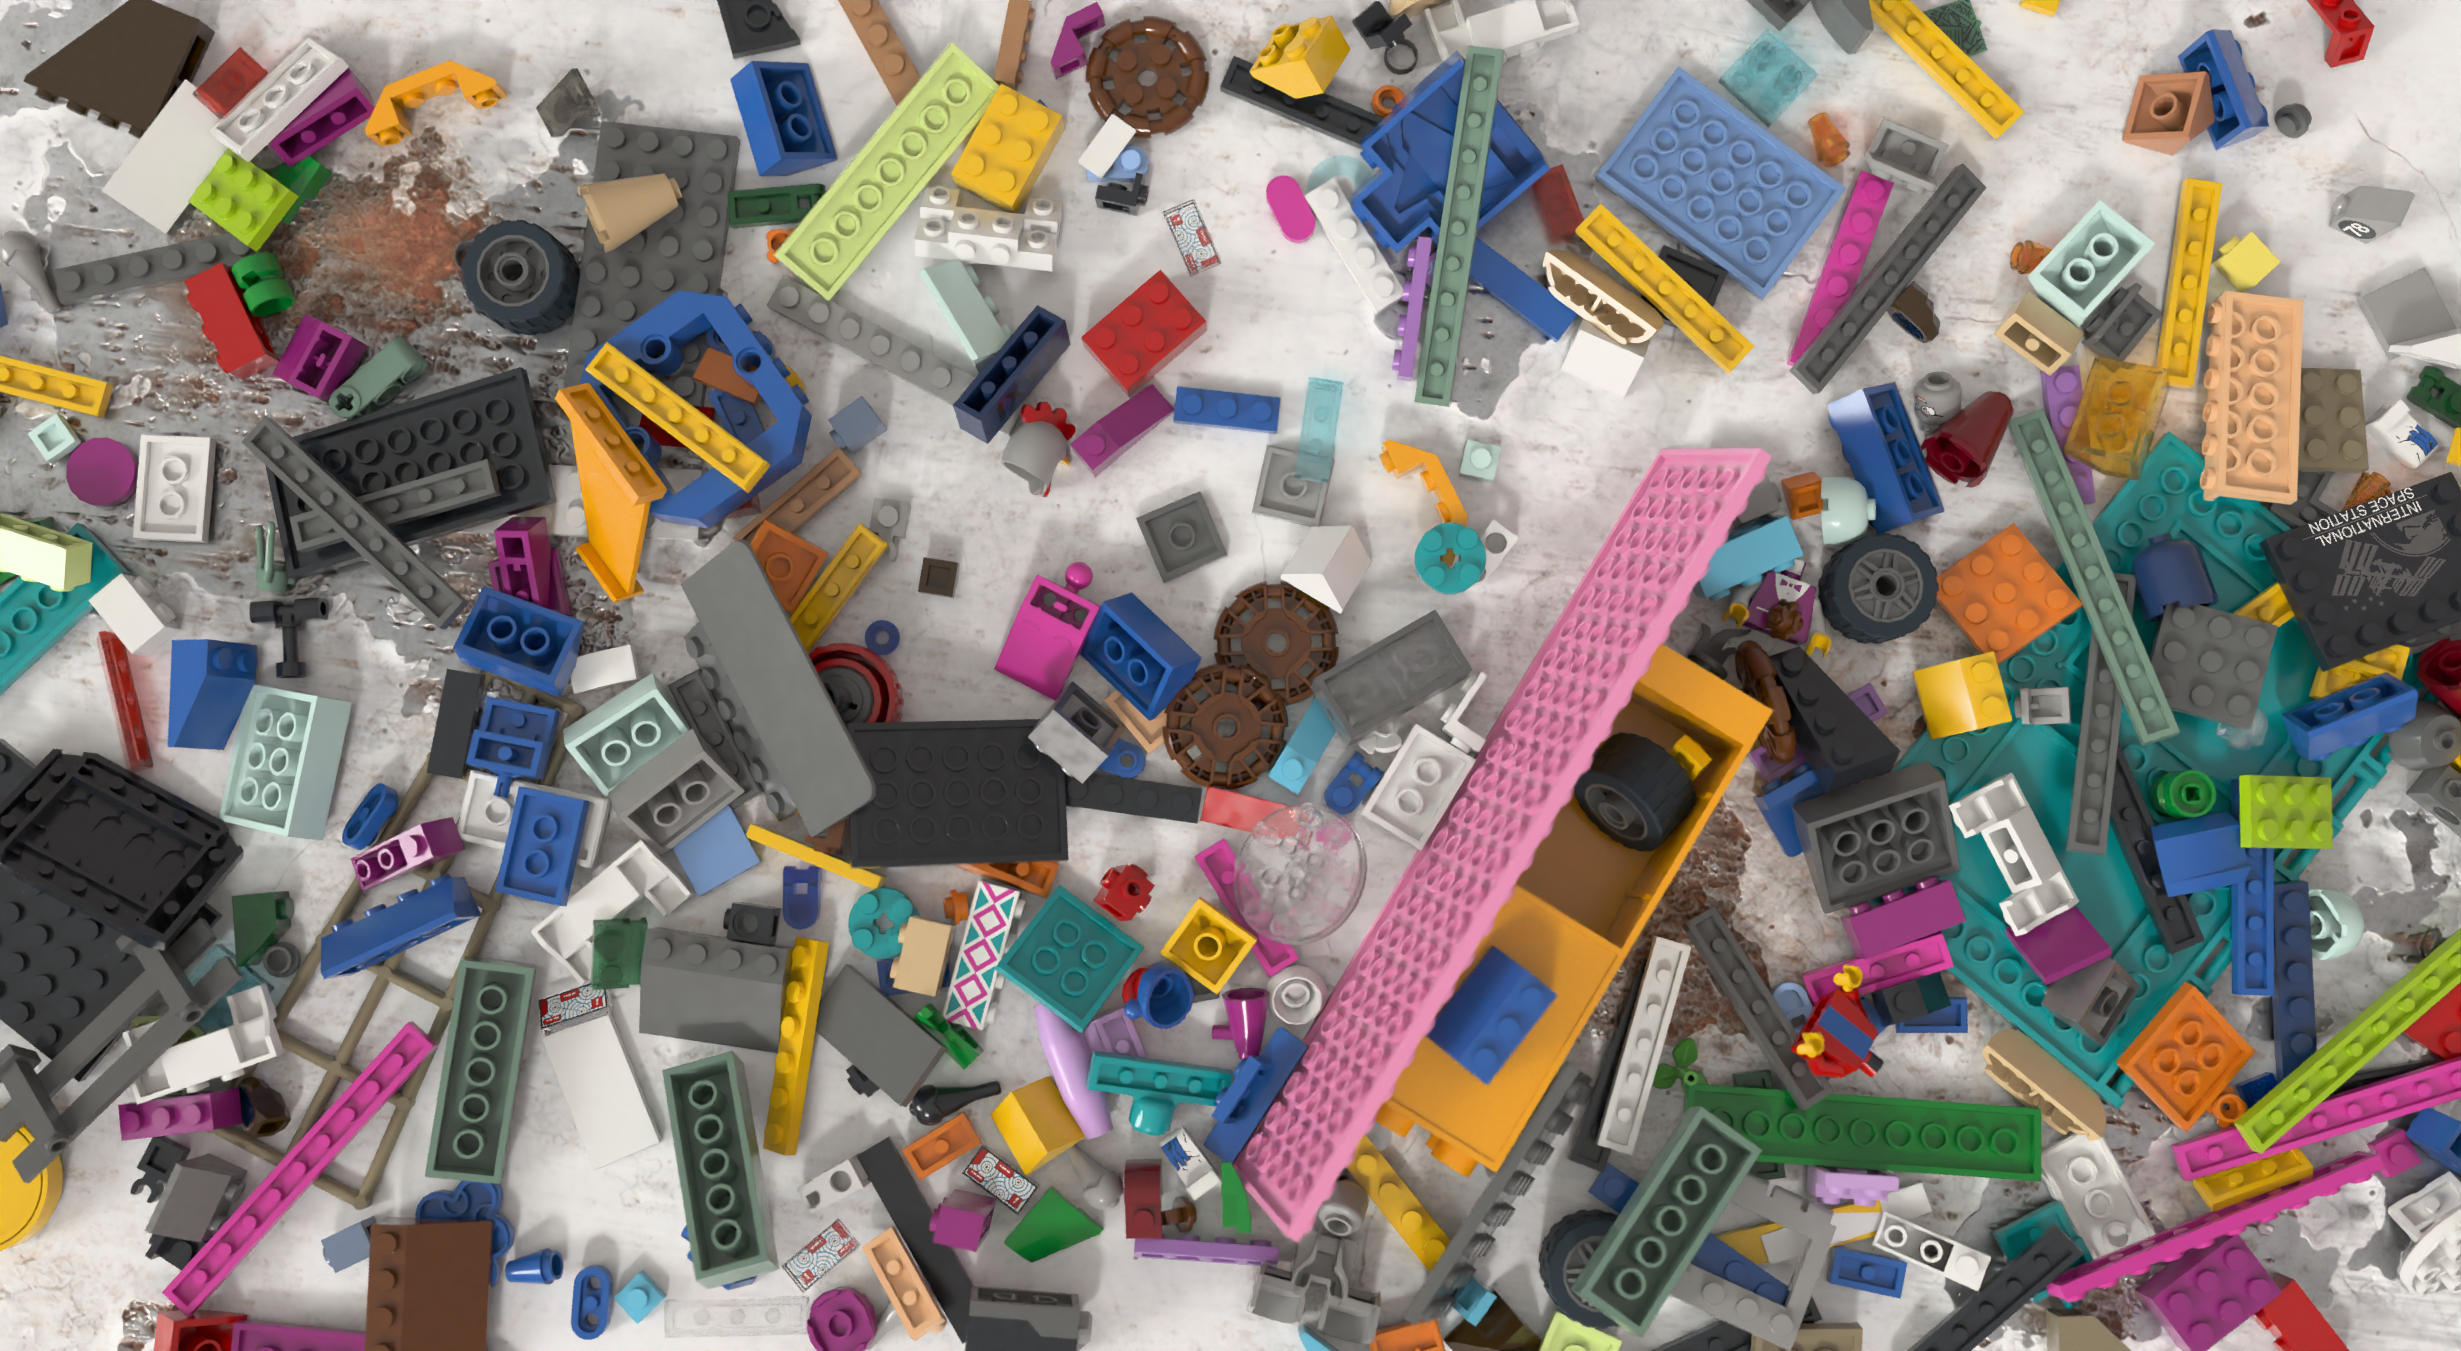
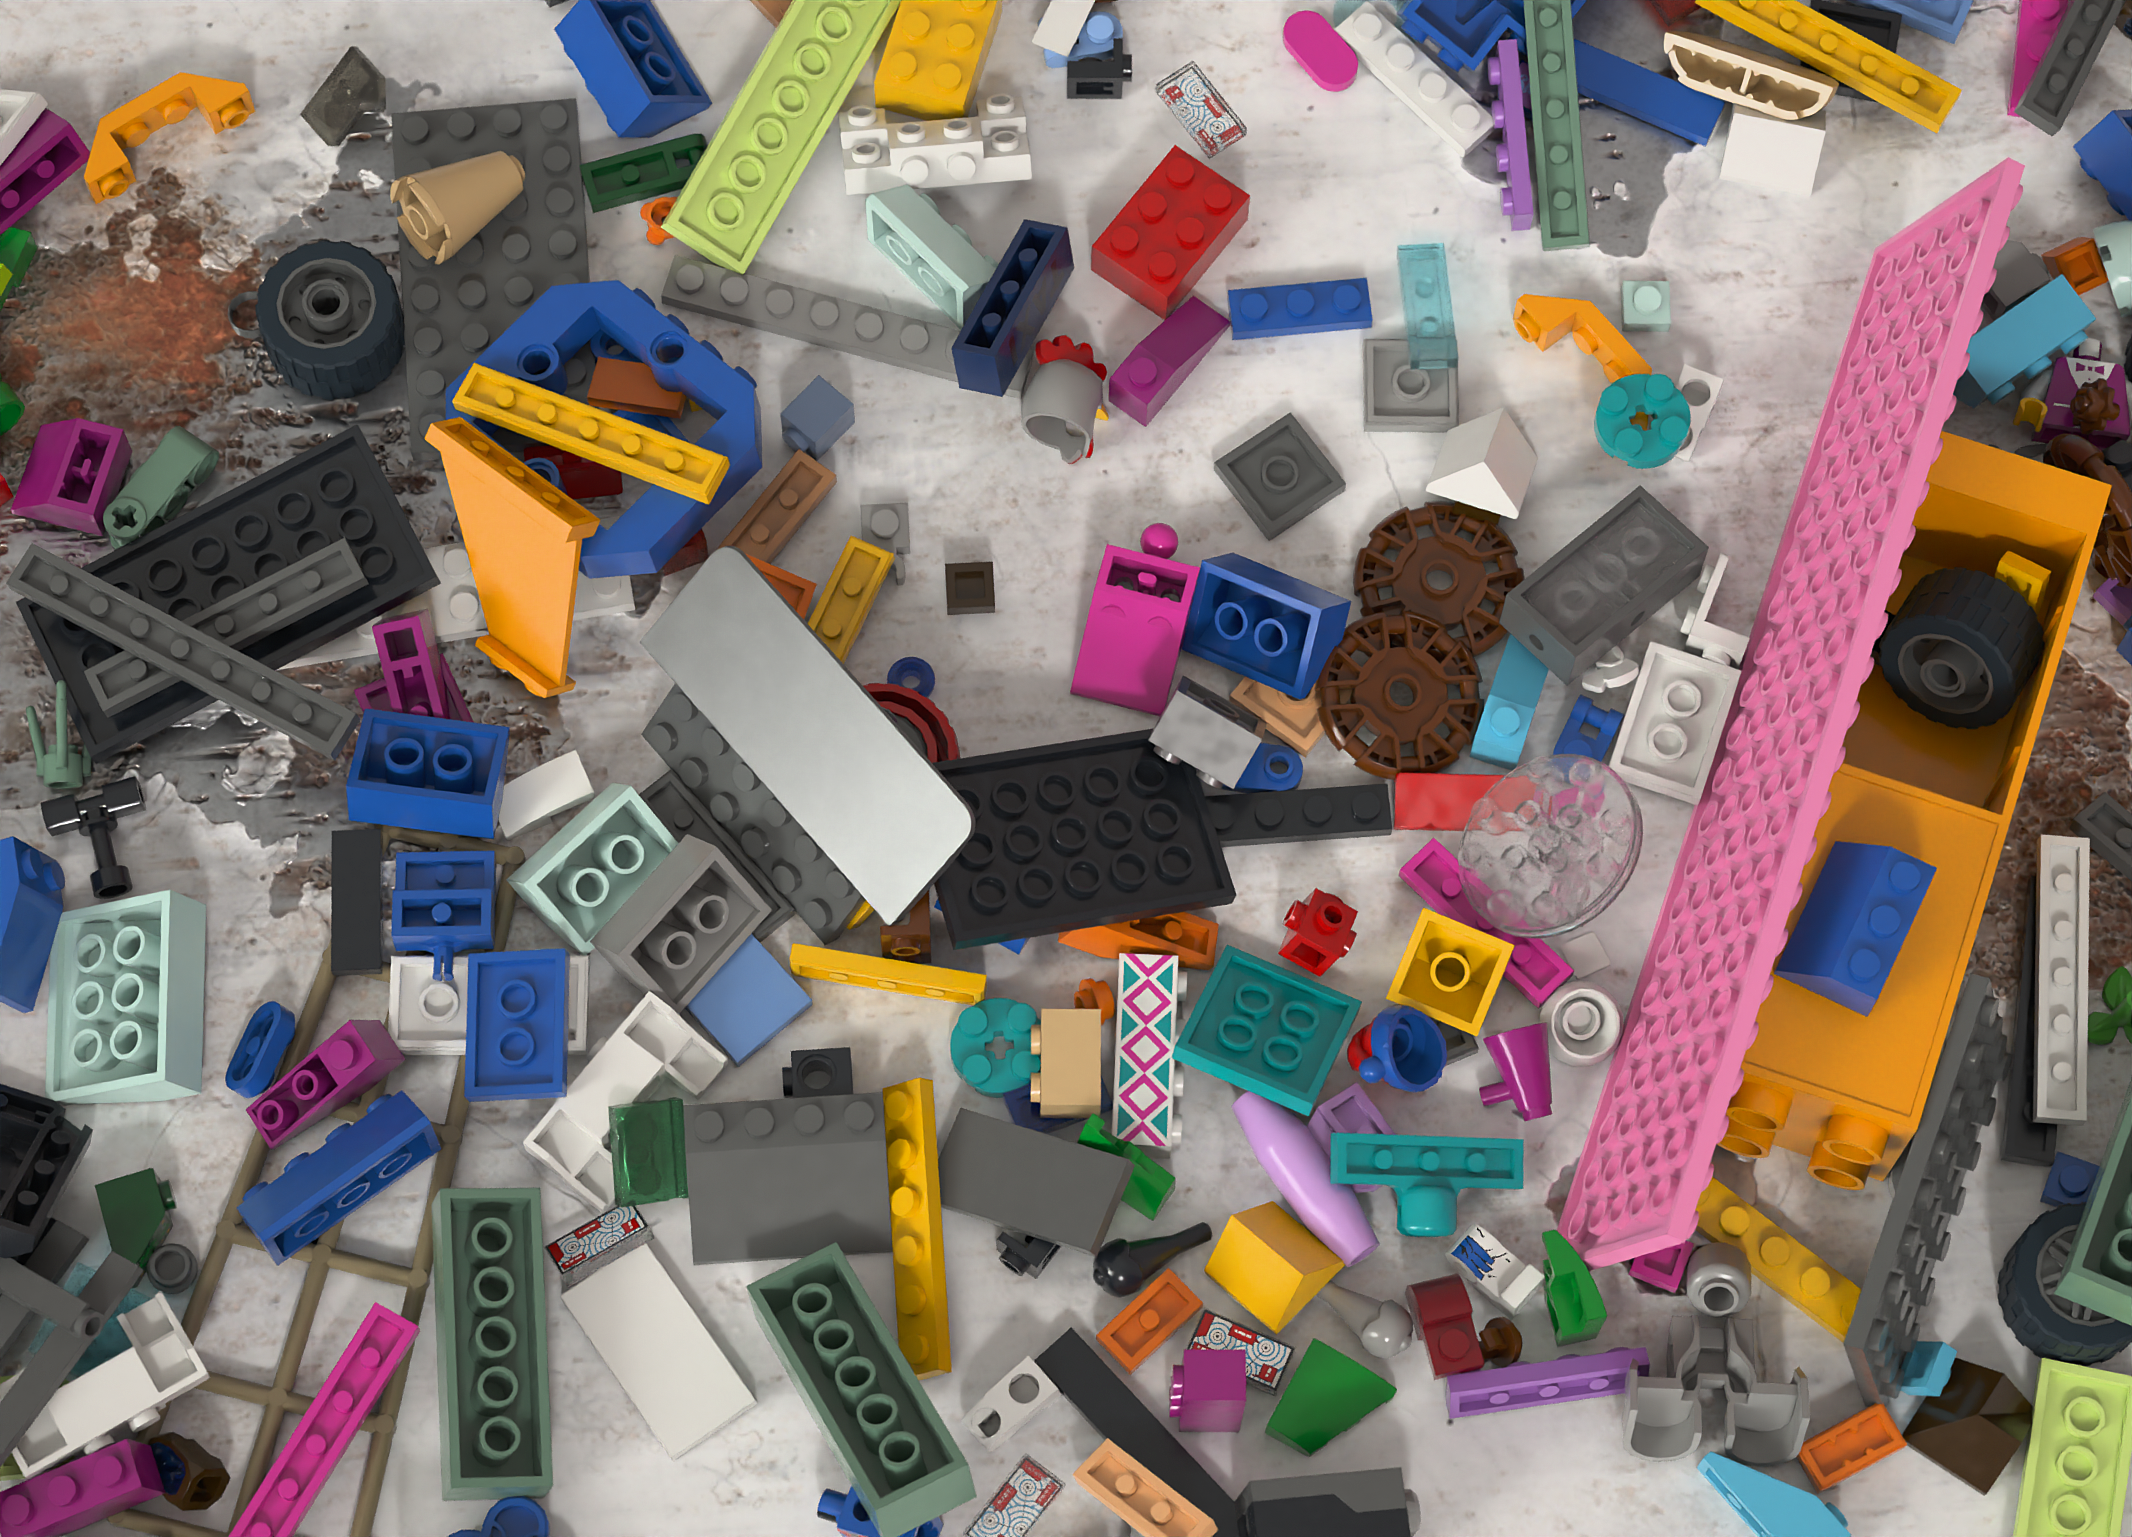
camera: 20 degrees left, 15 degrees down
clear blue plate [783,866,822,930] -> none
blue bracket [1204,1027,1308,1164] -> none

